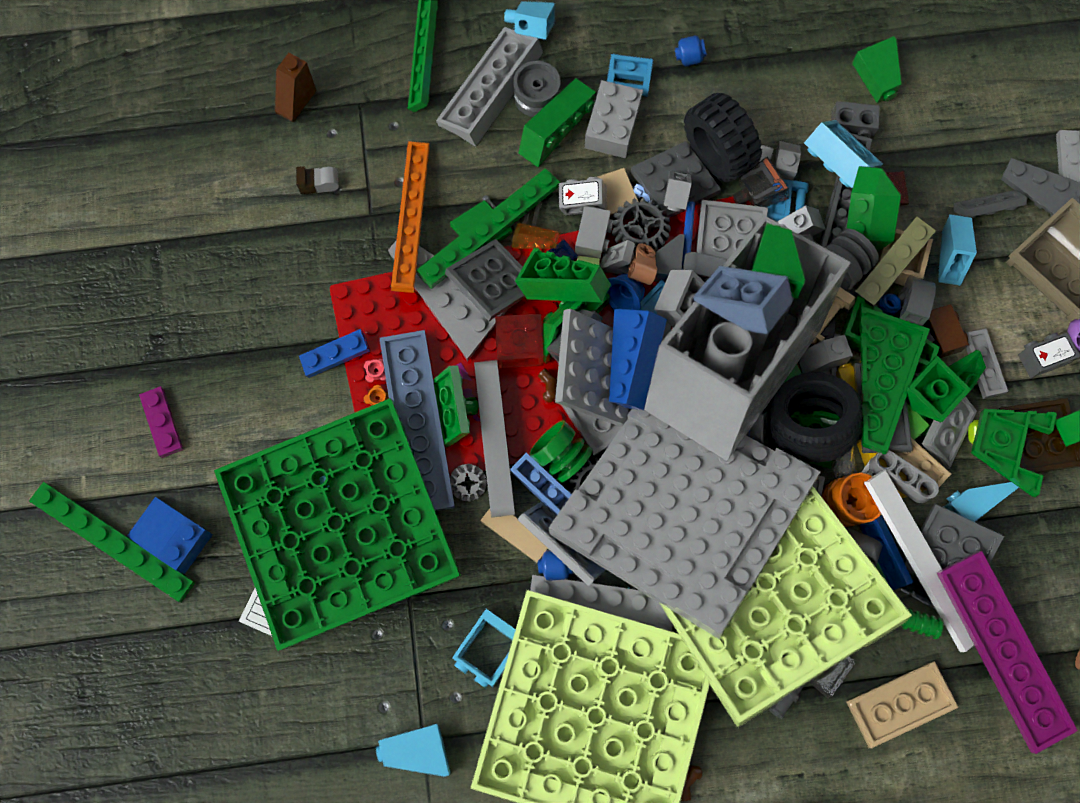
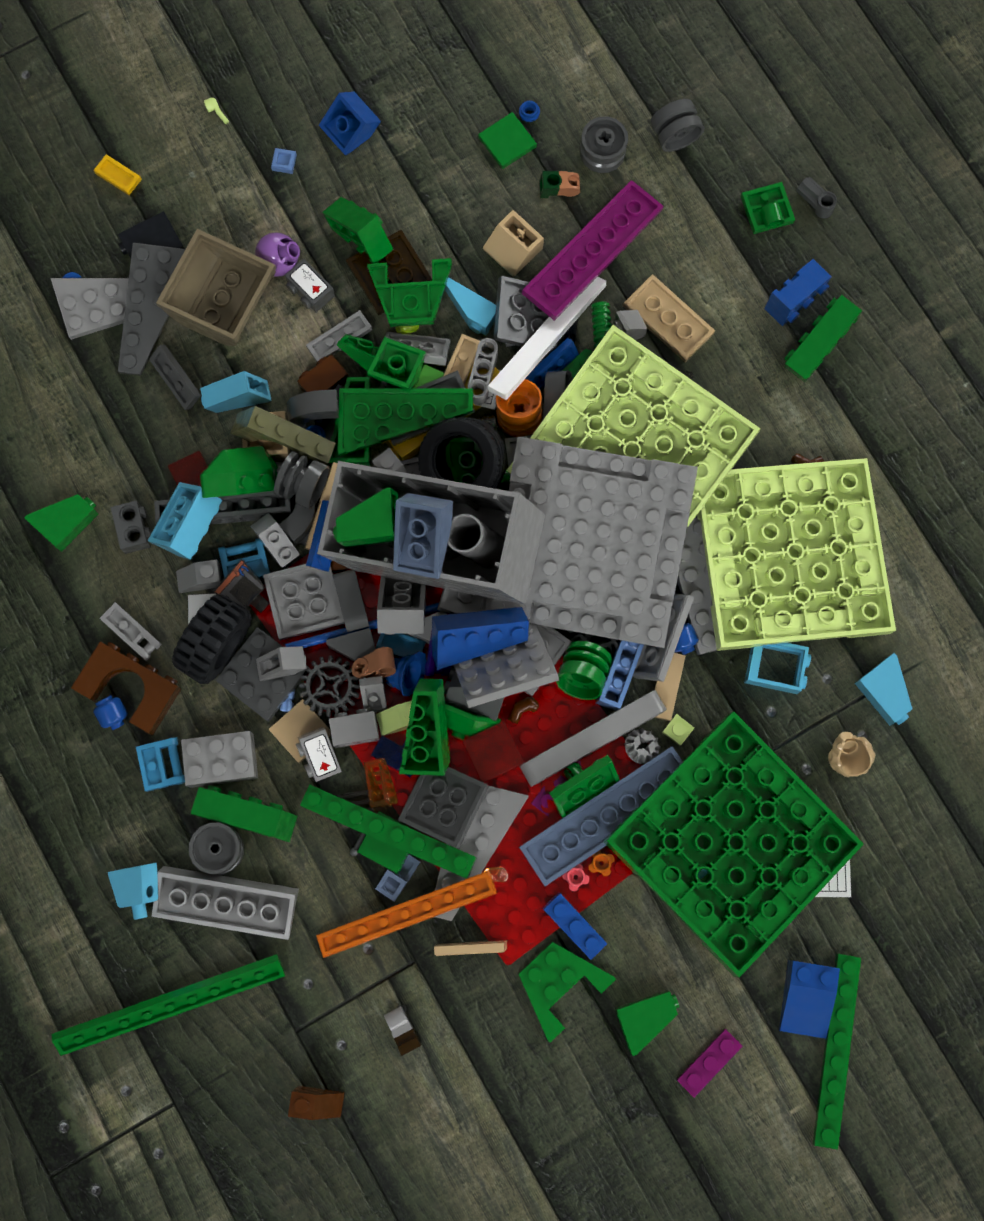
camera: 115 degrees left, 5 degrees up
none -> reddish brown arch [71,642,181,736]
none -> light grey plate [100,602,162,661]
none -> sand blue slope [375,854,421,902]
none -> tan tile [434,940,507,956]
none -> tan slope [483,210,544,277]
none -> clear orange arm [484,867,509,883]
none -> green wing [518,942,616,1043]
none -> light grey slope [613,310,647,340]
none -> green slope [615,990,680,1056]
none -> yellowish green plate [662,714,694,746]
none -> tan hair [828,732,876,777]

